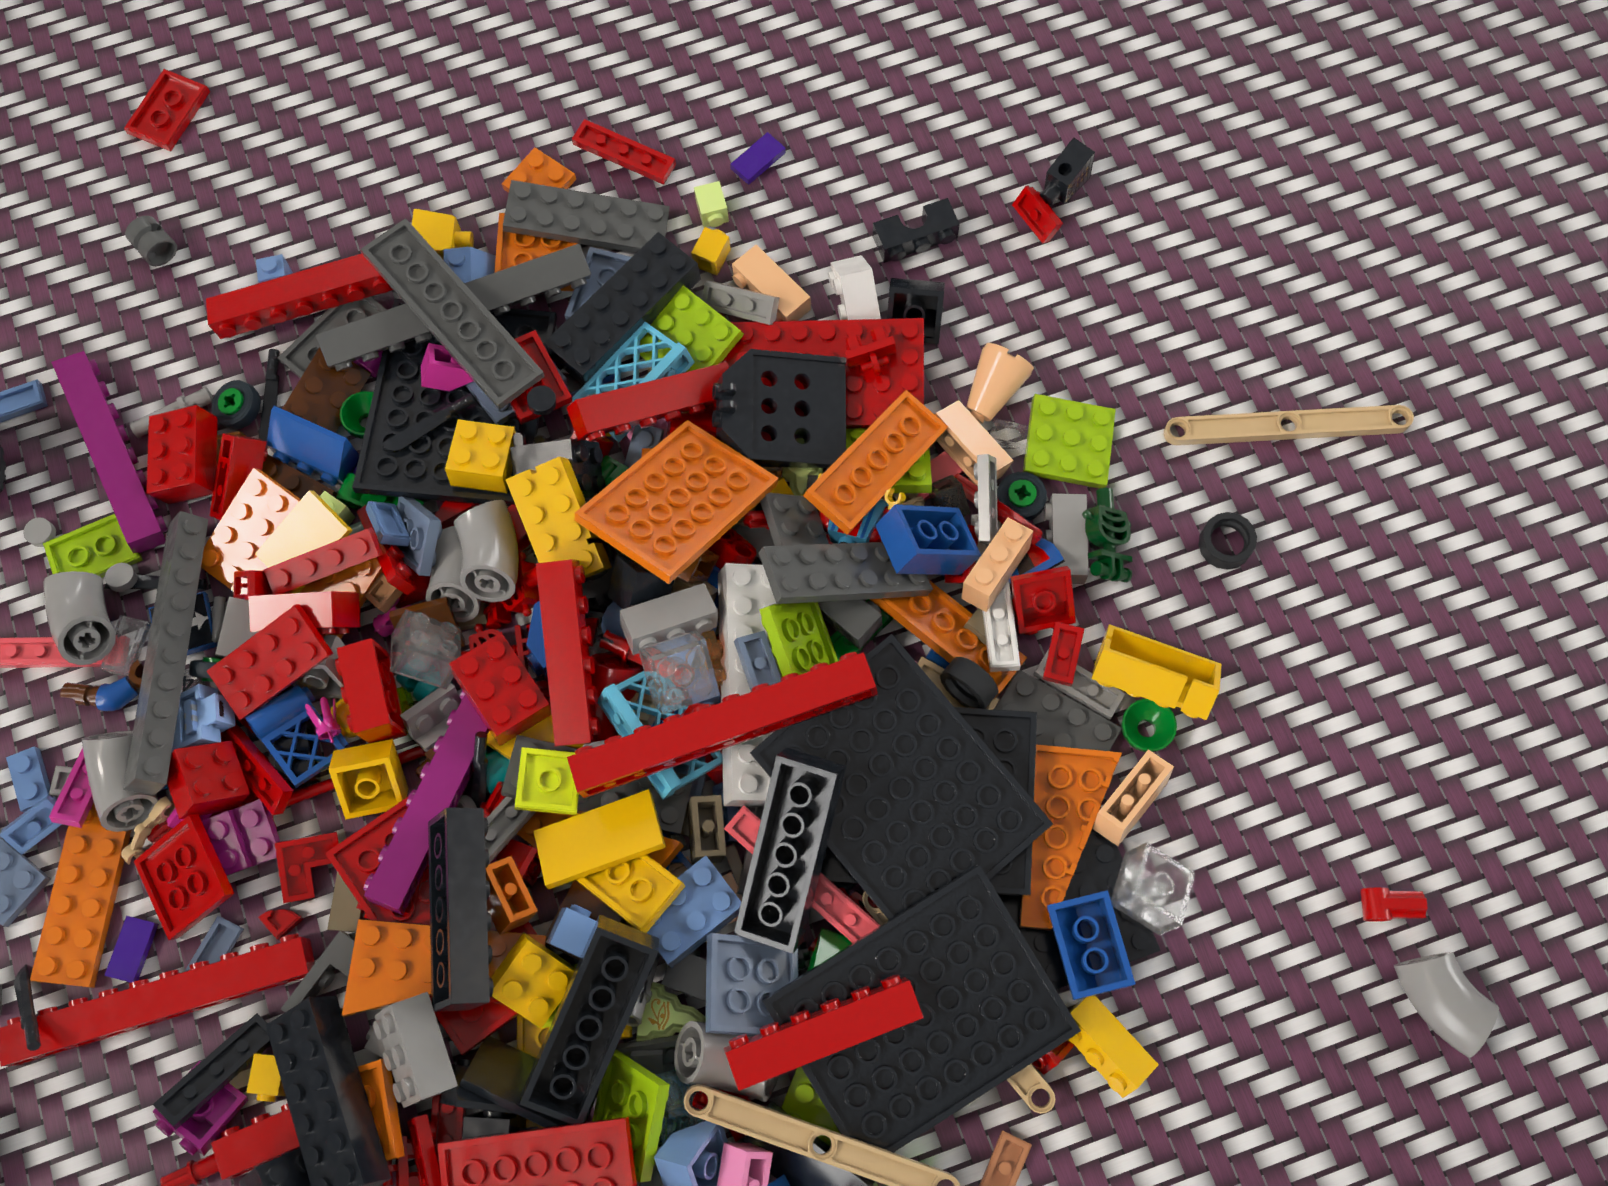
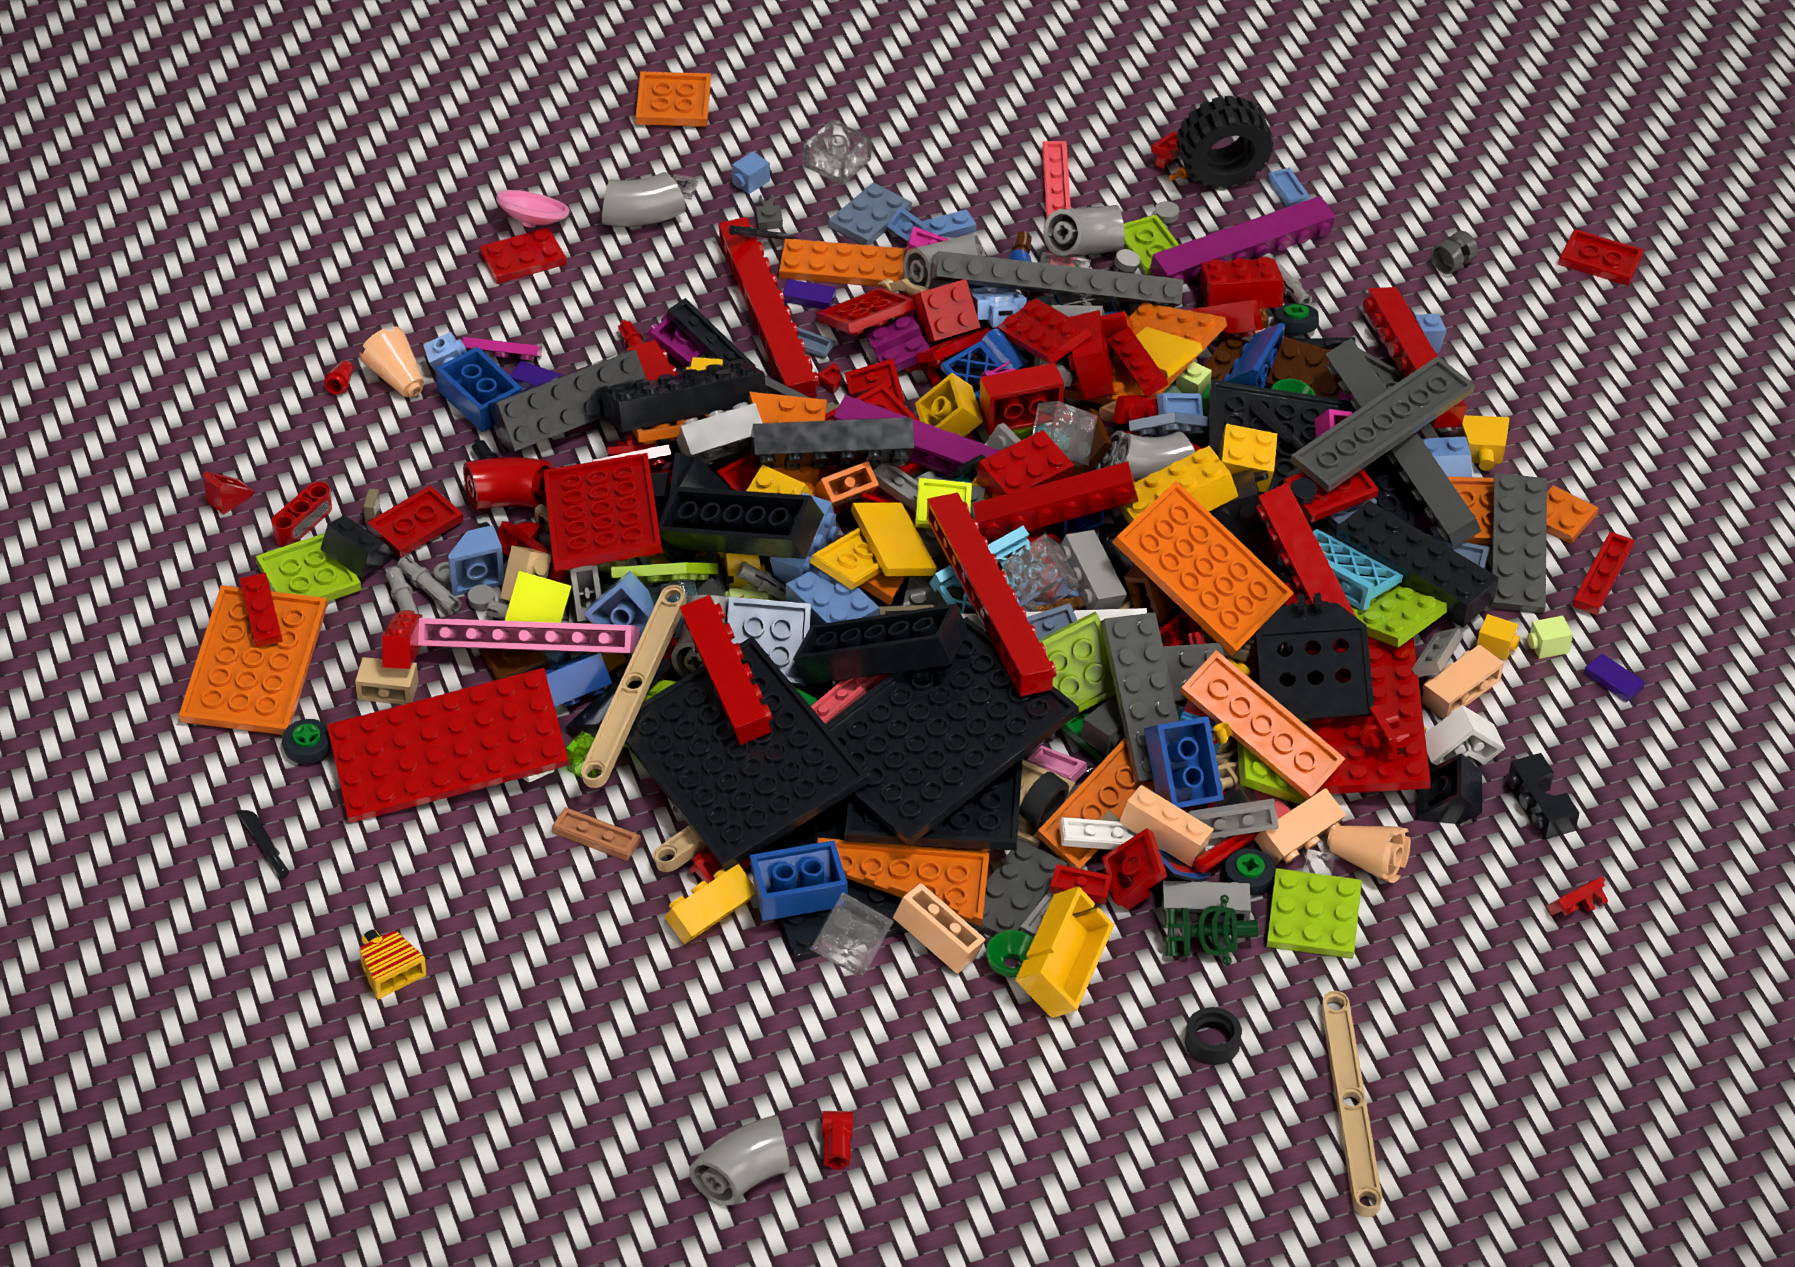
camera: 85 degrees right, 25 degrees down
black torso [1040,137,1095,205] -> none

